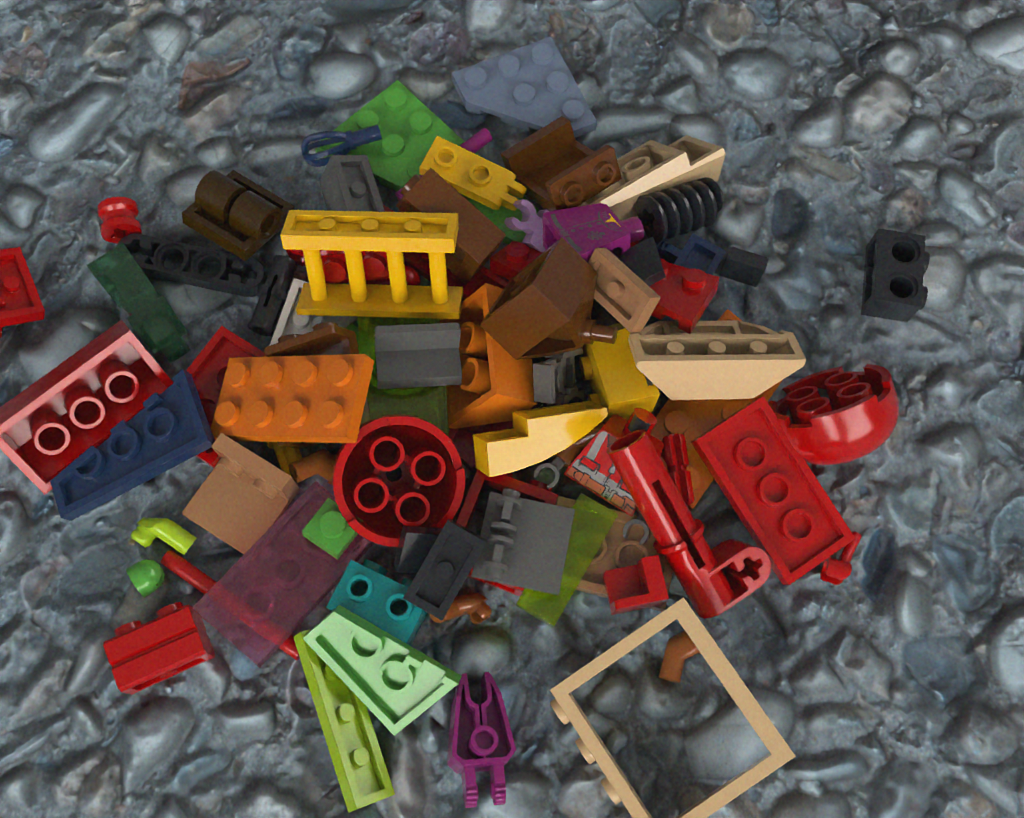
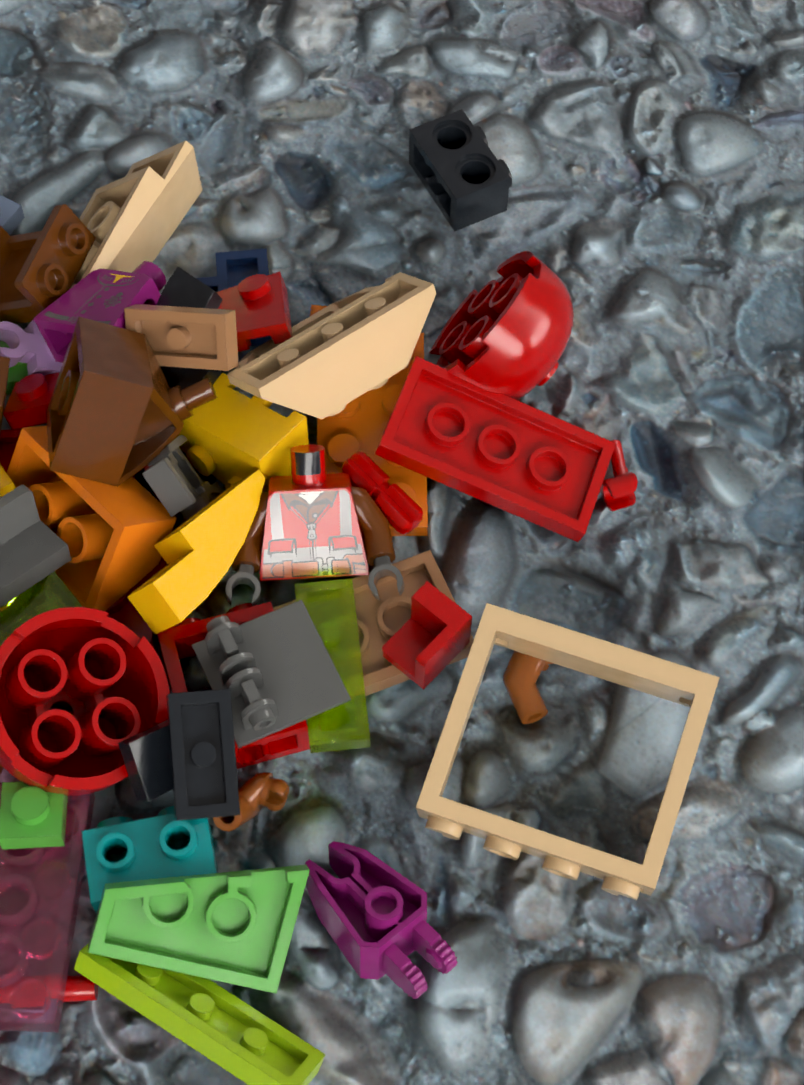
camera: 35 degrees left, 10 degrees down
red piece [606,429,771,619] -> none
black piece [637,177,723,243] -> none
black tile [719,247,769,287] -> none

